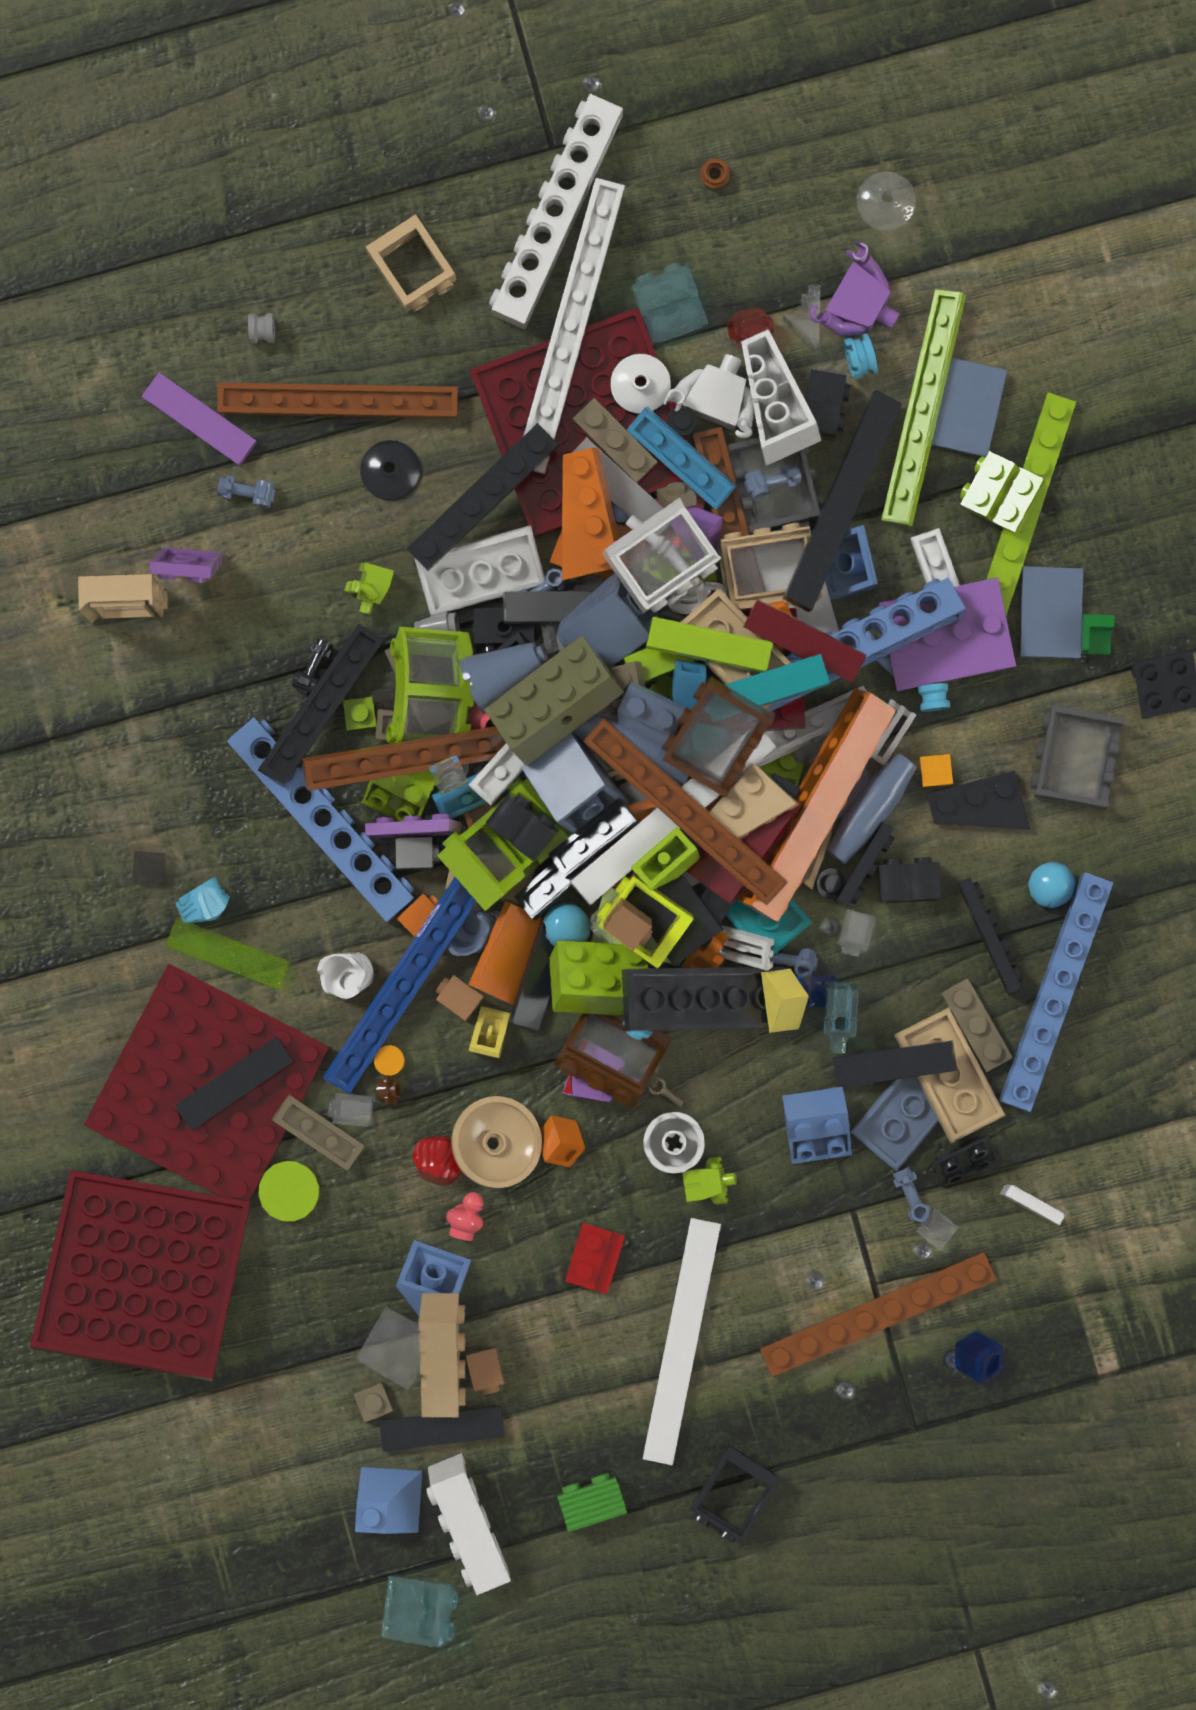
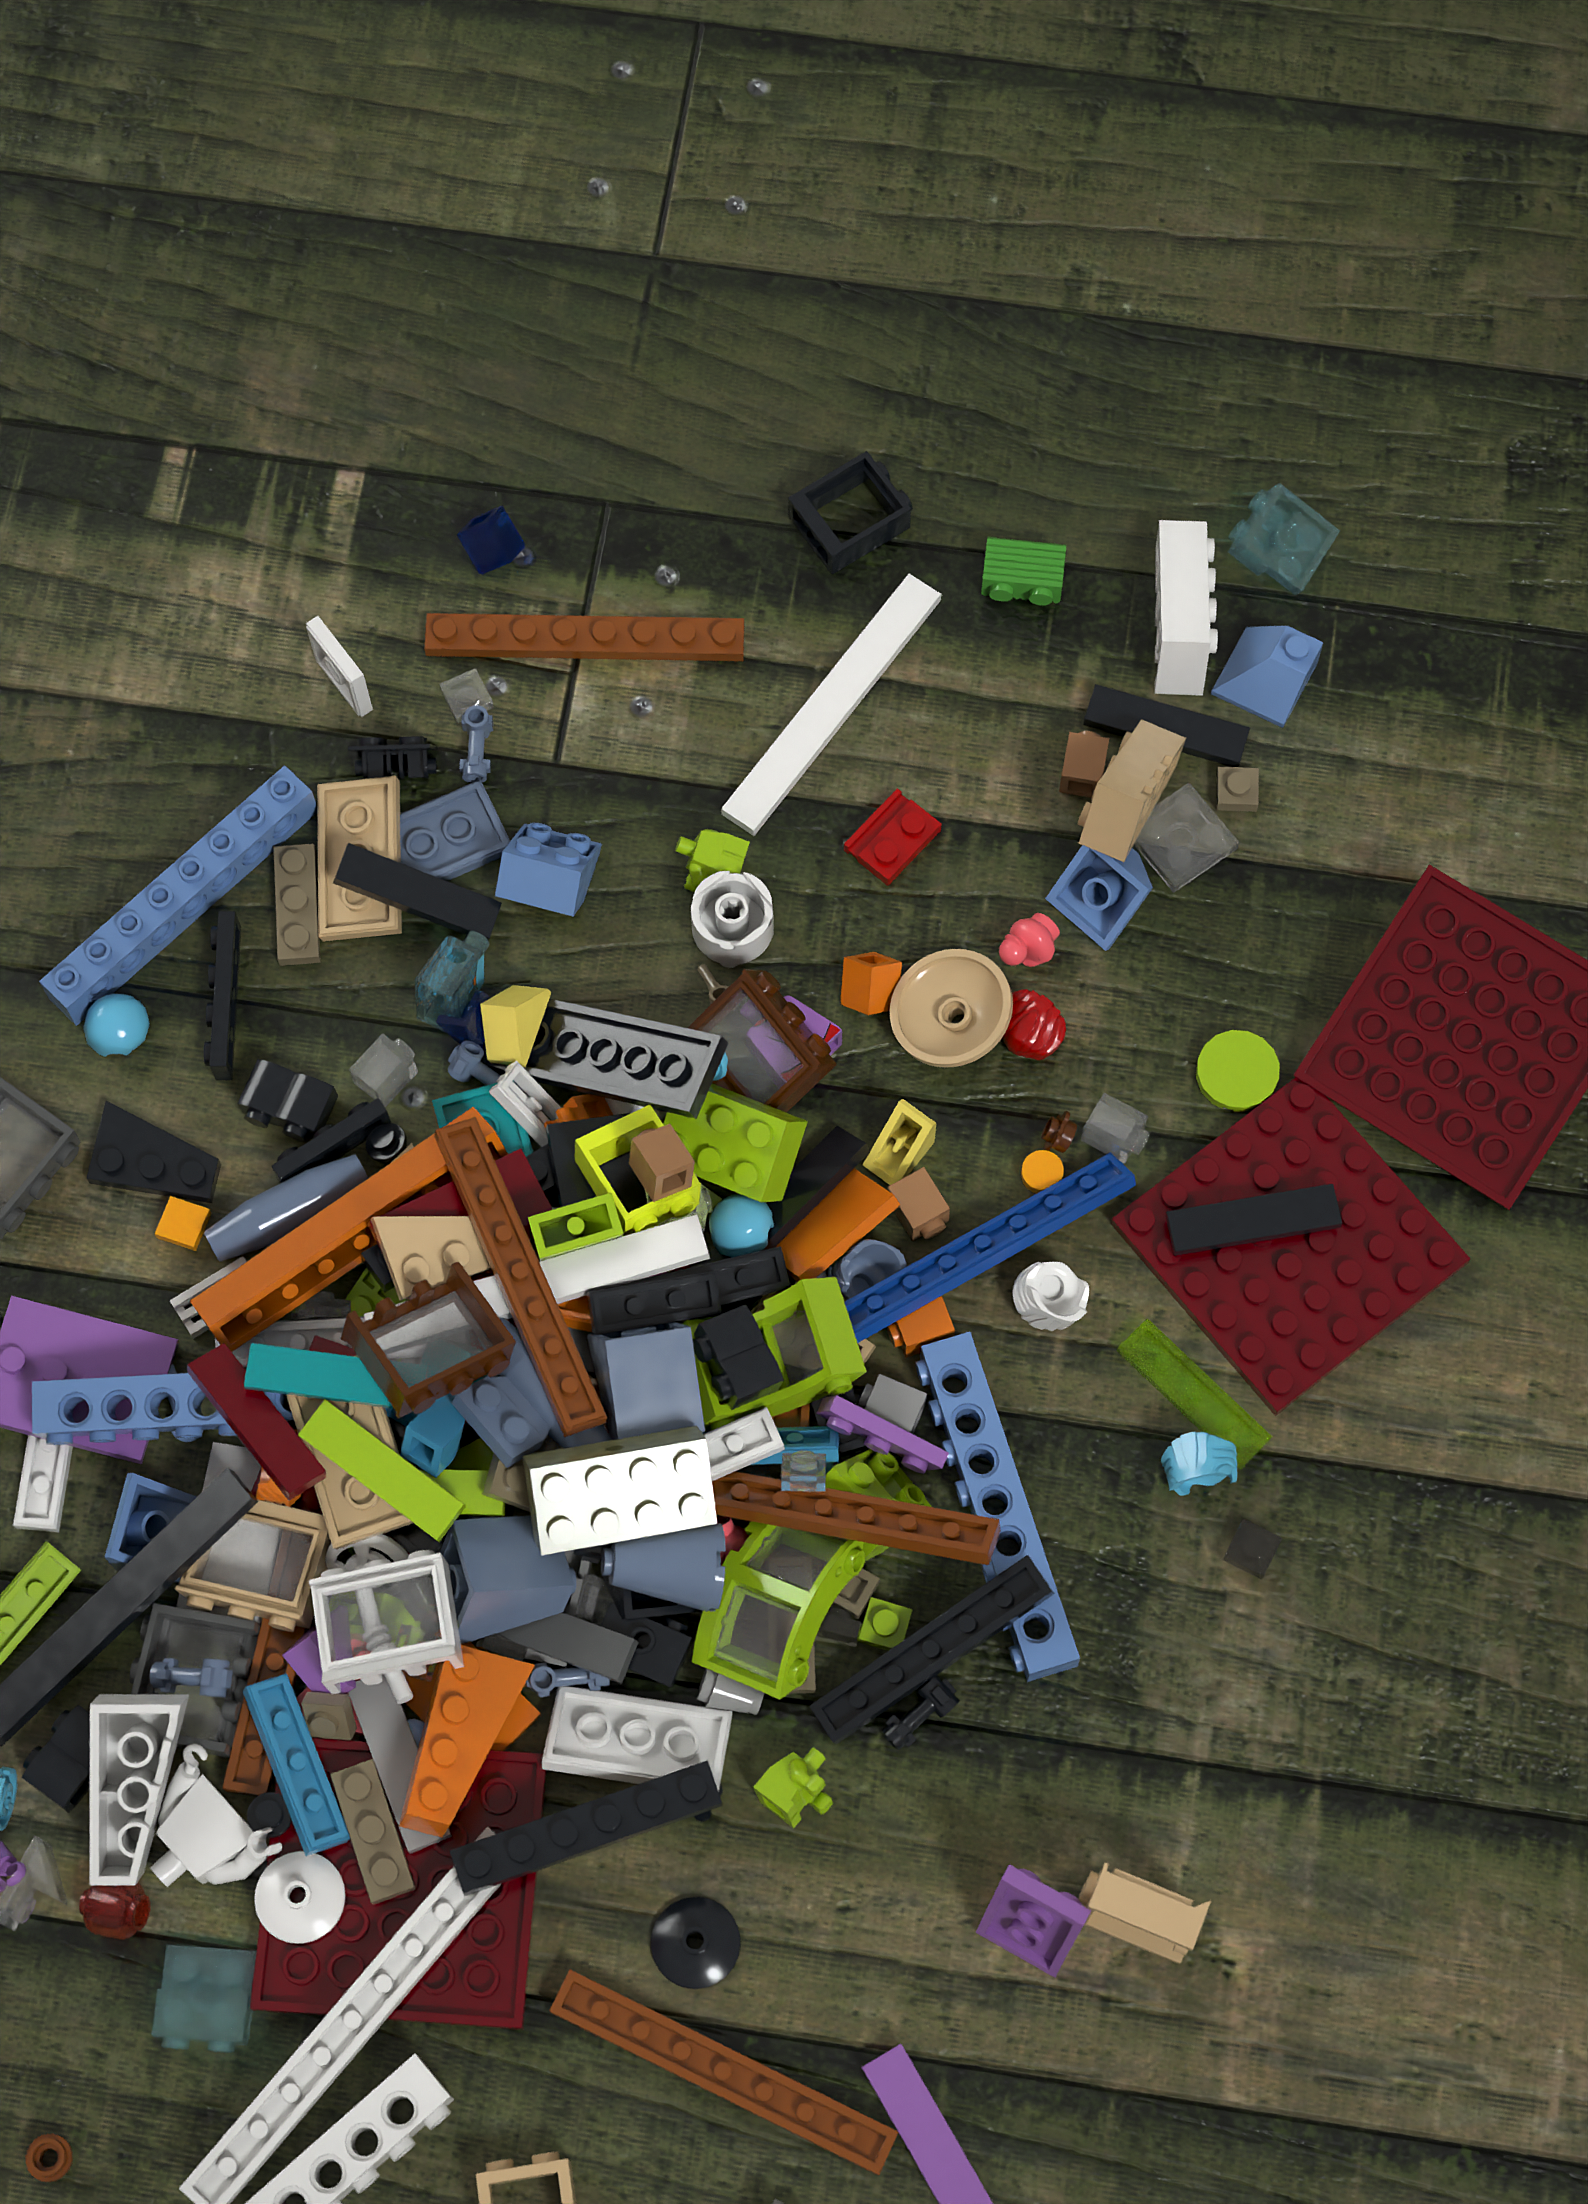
camera: 160 degrees left, 15 degrees down
sand blue bar [217,475,276,508] -> none
dark tan plate [272,1094,365,1171] -> none
medium azure wheel [918,683,951,712] -> none

